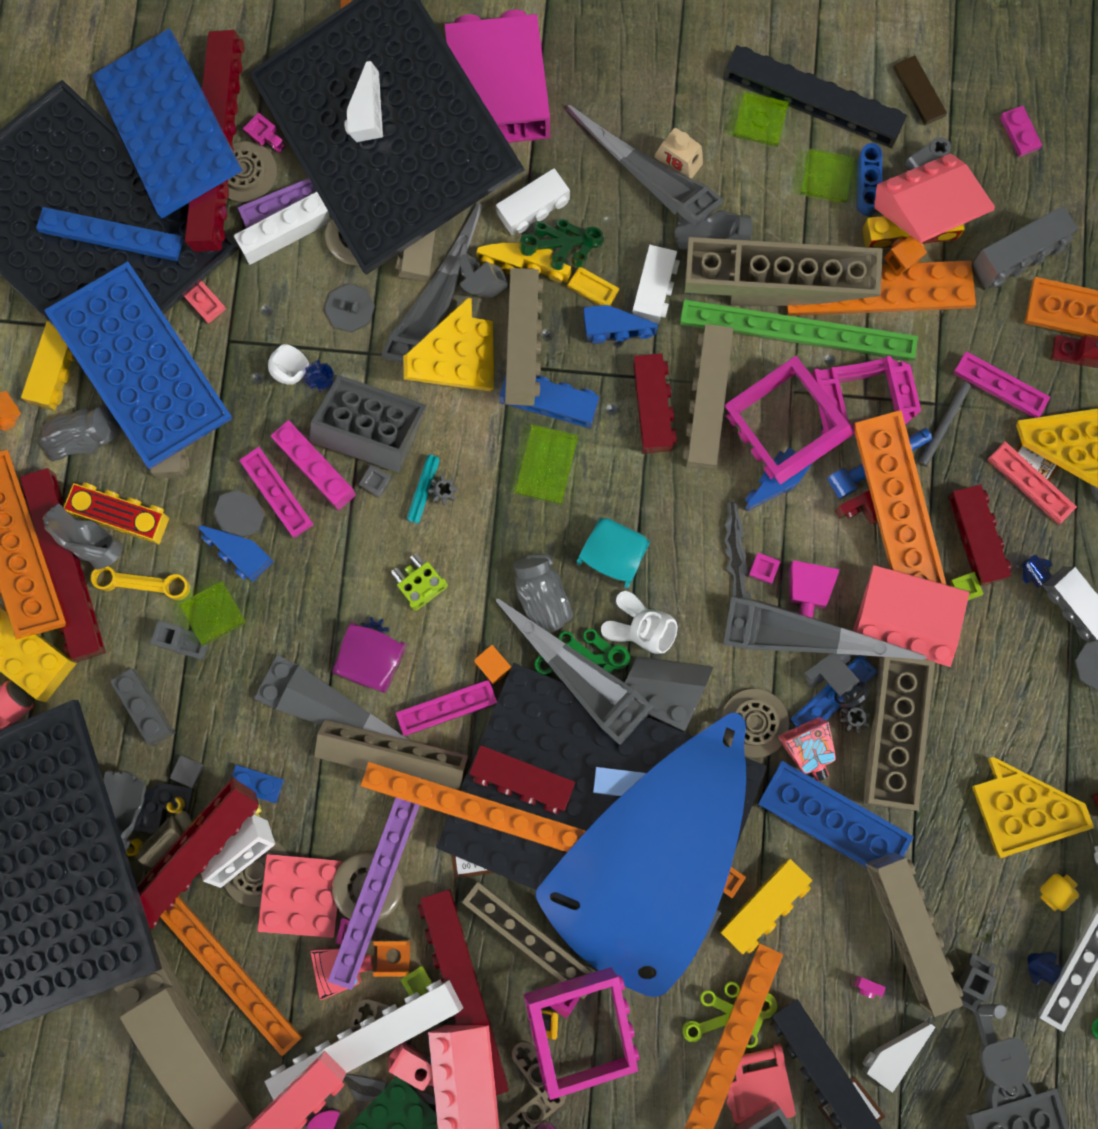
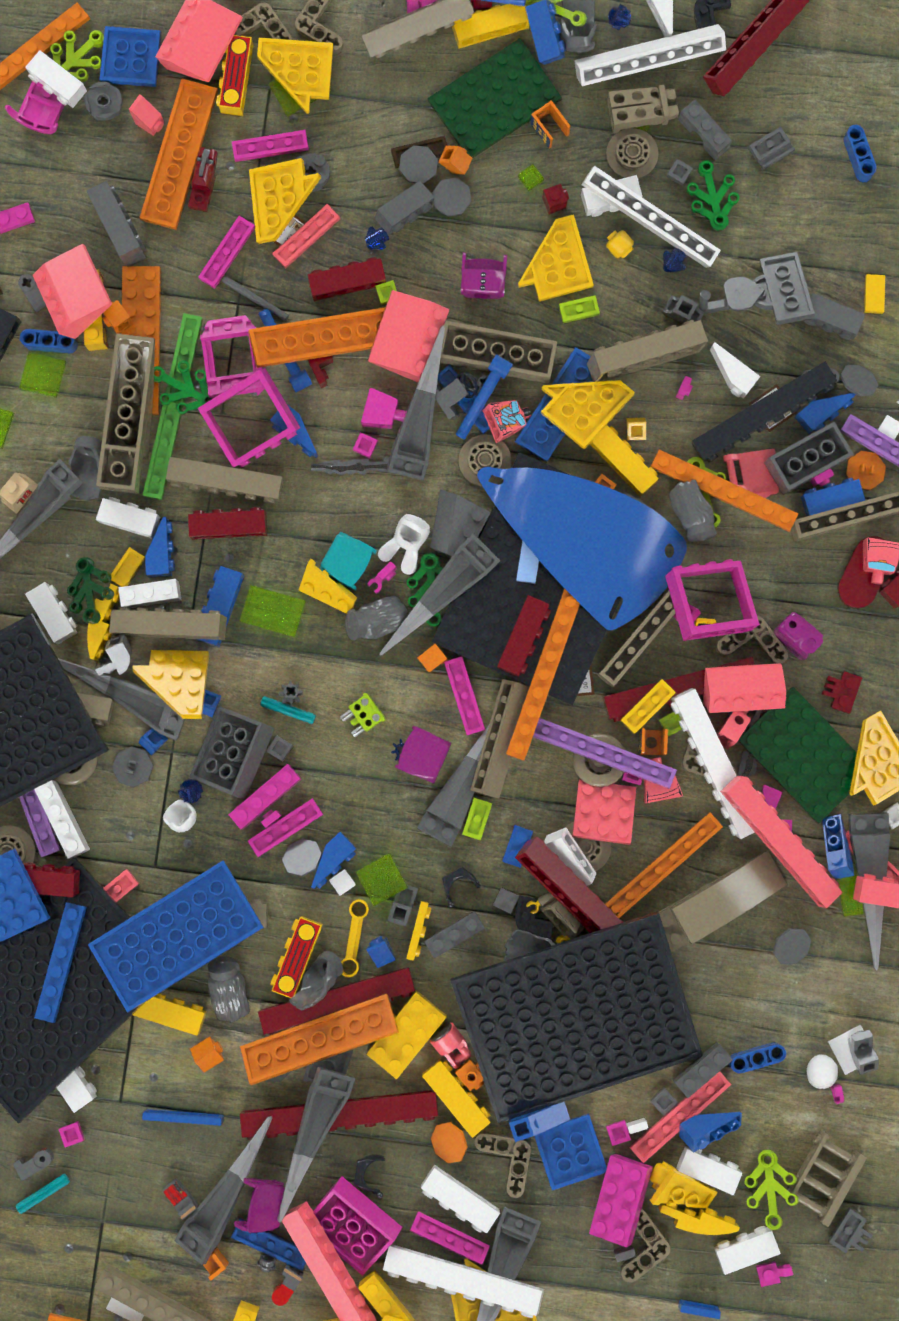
camera: 85 degrees left, 5 degrees up
none -> white brick [118,579,182,608]
none -> blue slope [139,728,168,755]
none -> green plant [154,360,215,415]
none -> blue slope [203,689,221,717]
none -> dark pink plate [261,809,282,828]
none -> yellow wing [299,559,357,614]
none -> white tile [329,869,356,896]
none -> blue slope [366,936,396,968]
none -> dark pink plate [367,561,397,594]
none -> yellow plate [406,901,431,961]
none -> black helmet [442,866,481,908]
none -> blue piece [456,354,513,439]
none -> magenta piece [461,252,507,299]
none -> lime plate [462,798,492,840]
none -> yellow wing [541,380,635,449]
none -> lime plate [559,295,600,324]
none -> yellow plate [620,679,676,734]
none -> yellow slope [626,418,646,440]
none -> dark grey hair [669,480,717,542]

